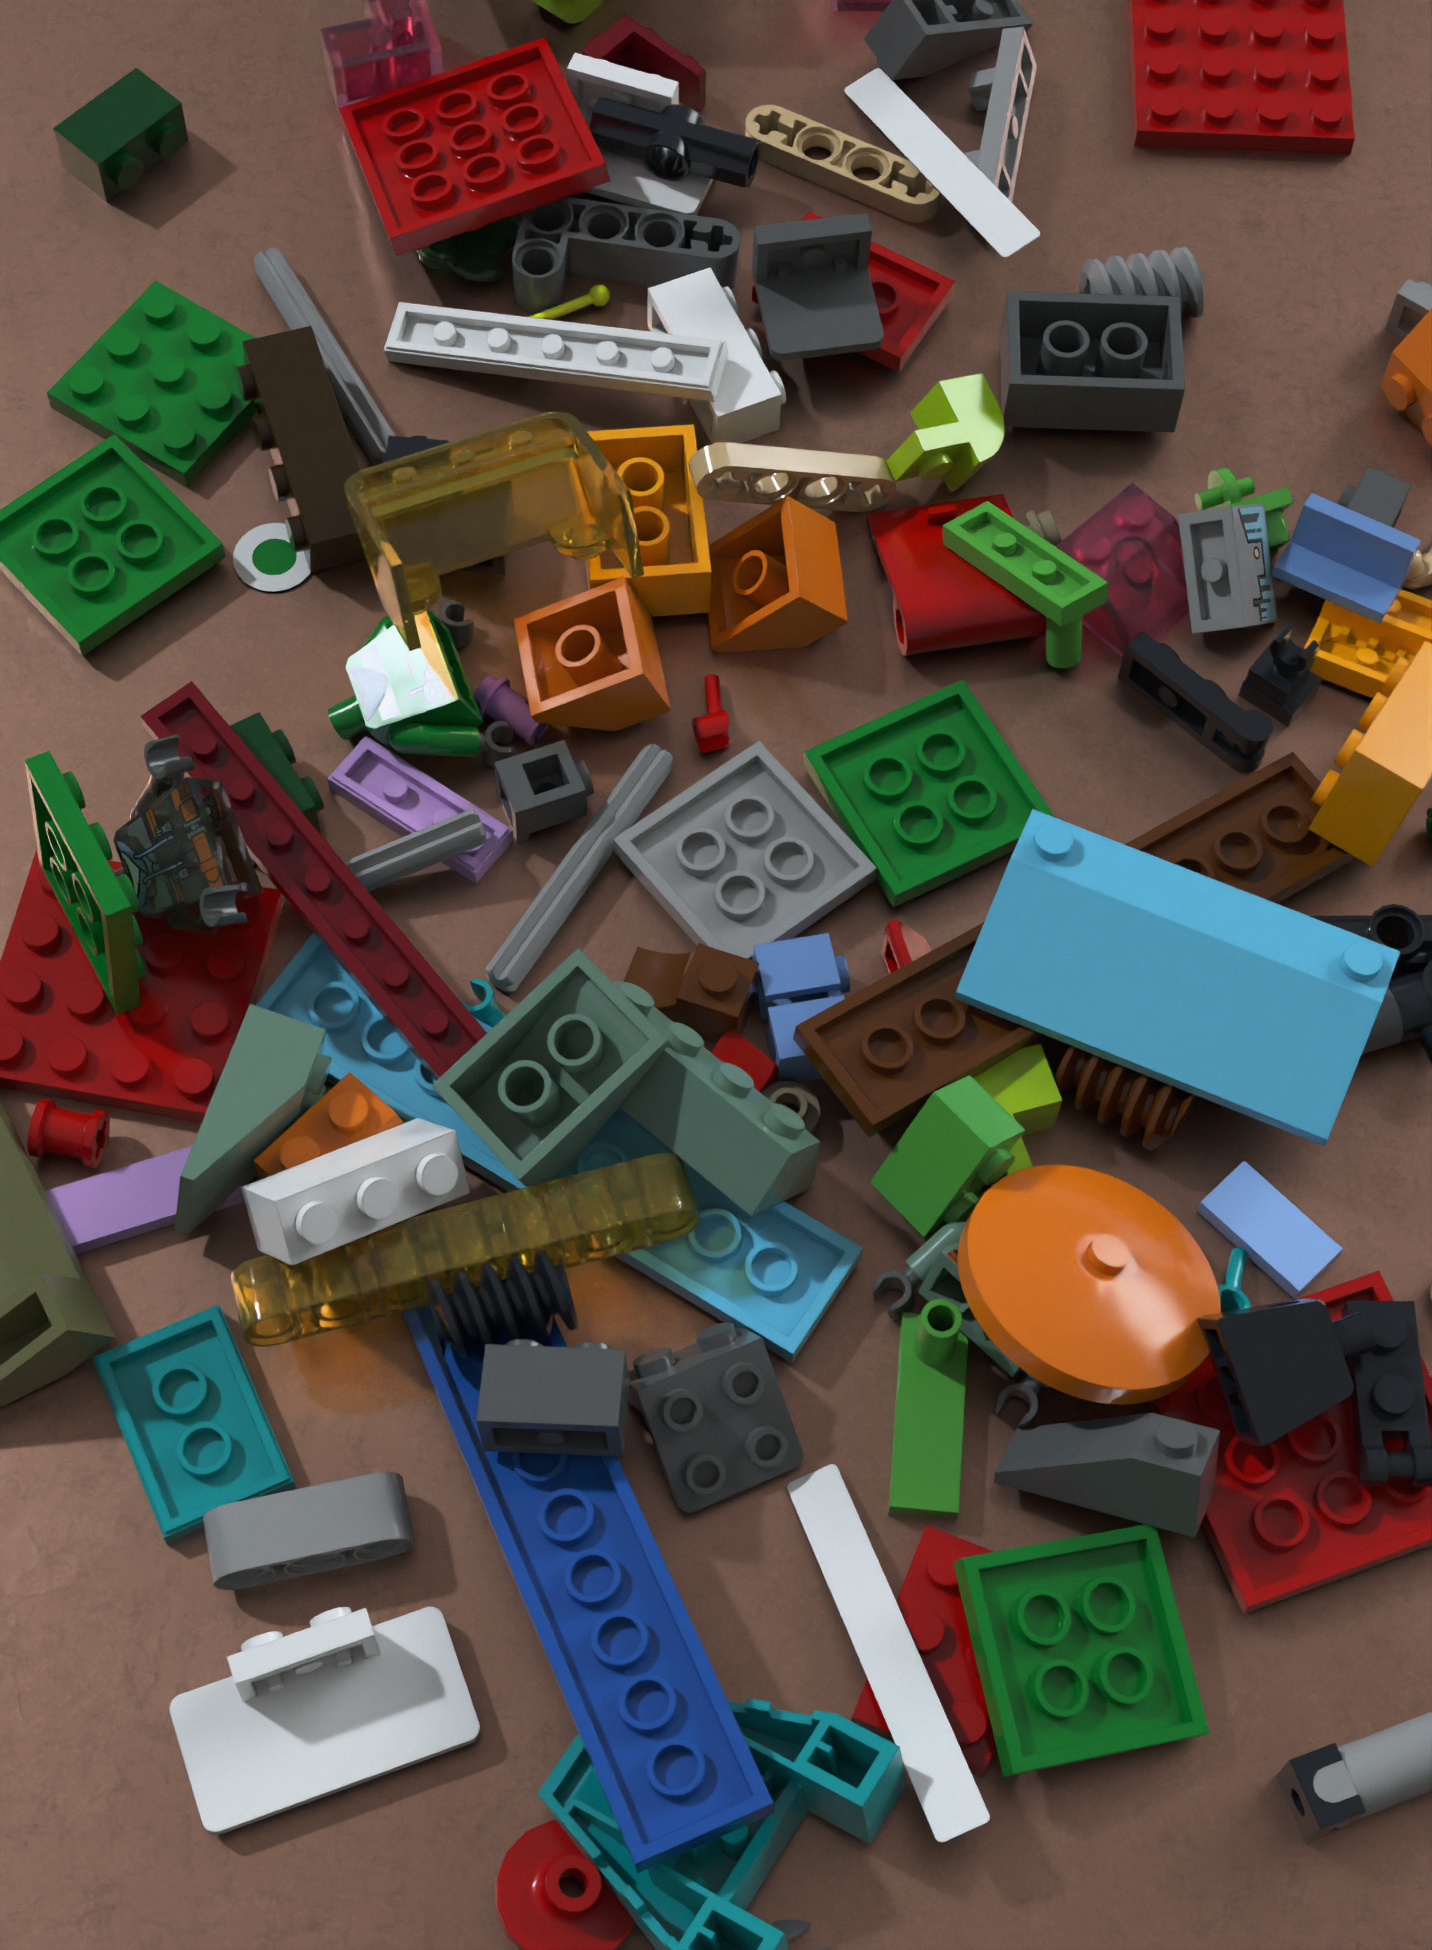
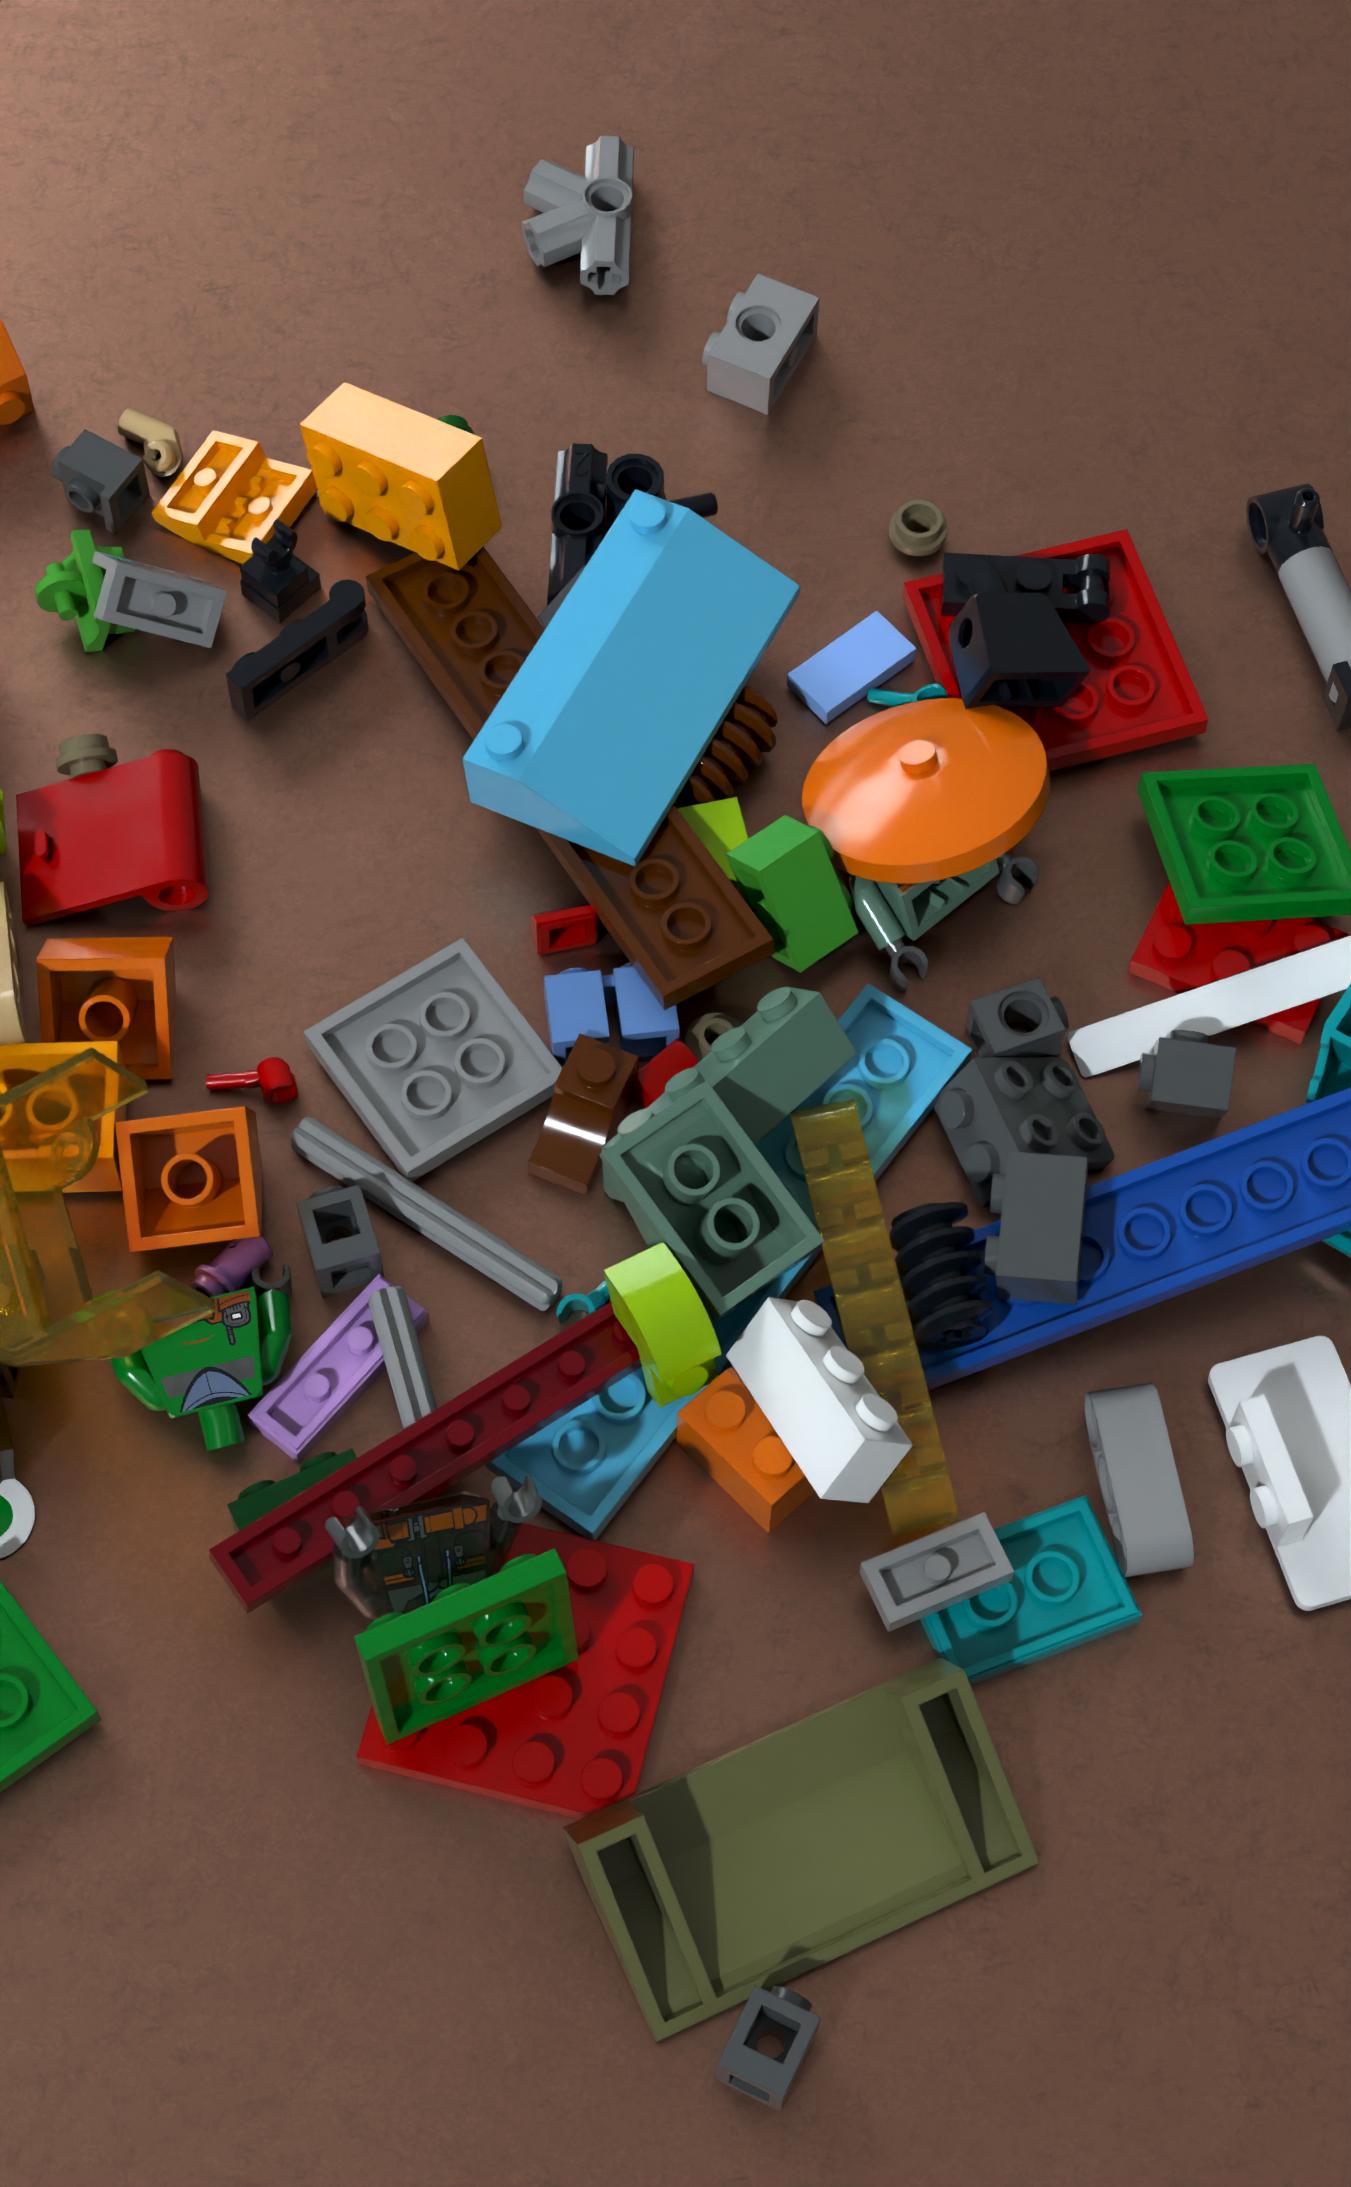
camera: 85 degrees left, 0 degrees up
red bush [27,1099,110,1168] -> none
lavender tile [45,1146,245,1254] -> none
sand green slope [174,1004,332,1235] -> none
green plate [803,680,1056,907] -> none
bright green piece [888,1299,969,1521] -> none
bright green piece [942,501,1108,669] -> none
dark grey slope [994,1413,1220,1538] -> none
clear pink slope [1055,483,1189,658] -> none
medium blue panel [1271,493,1421,623] -> none
none -> lime brick [604,1242,721,1408]
none -> light grey plate [859,1512,1014,1632]
none -> dark grey brick [965,977,1069,1058]
none -> dark grey brick [1137,1030,1236,1119]

